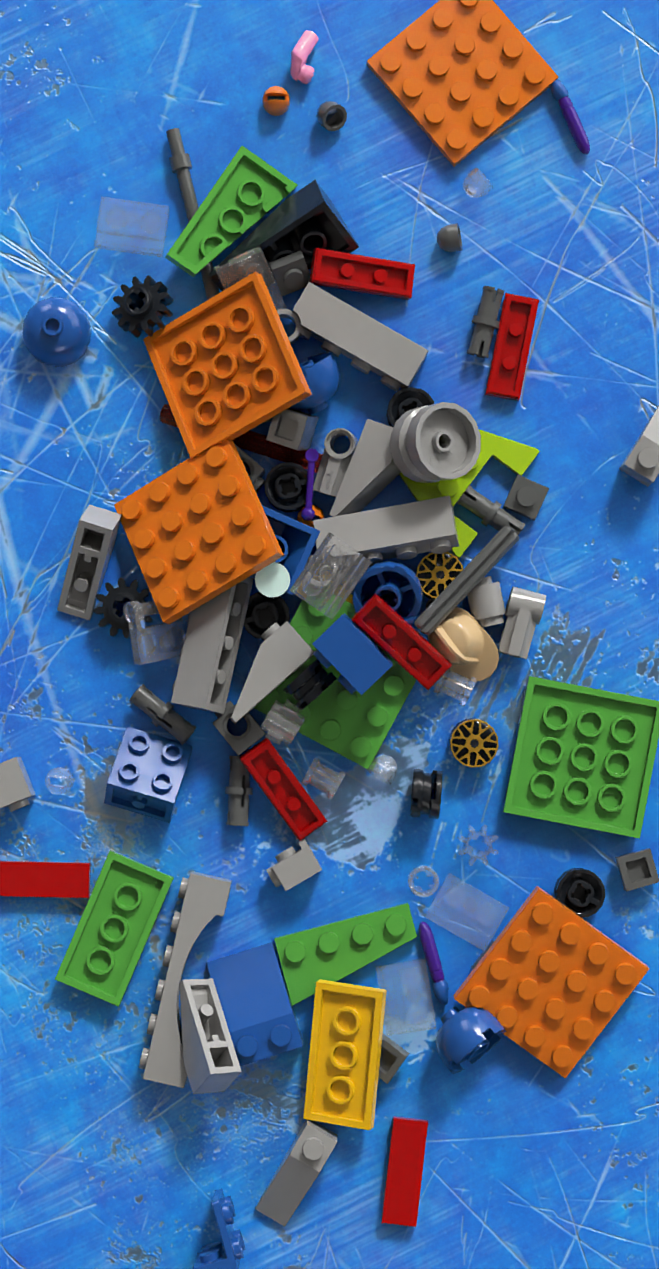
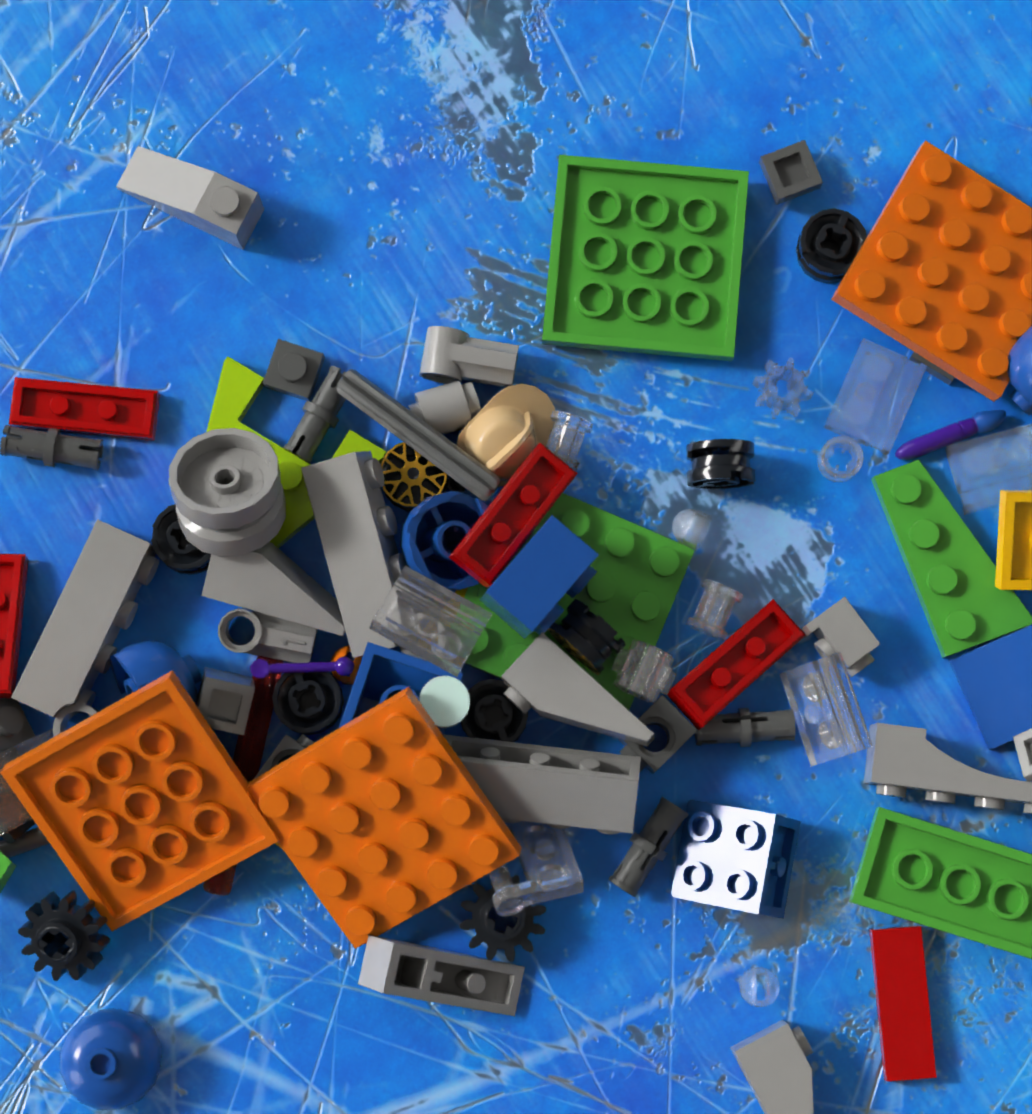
camera: 95 degrees left, 5 degrees down
wheel [449,718,499,768] -> none
none -> clear plate [779,652,873,767]

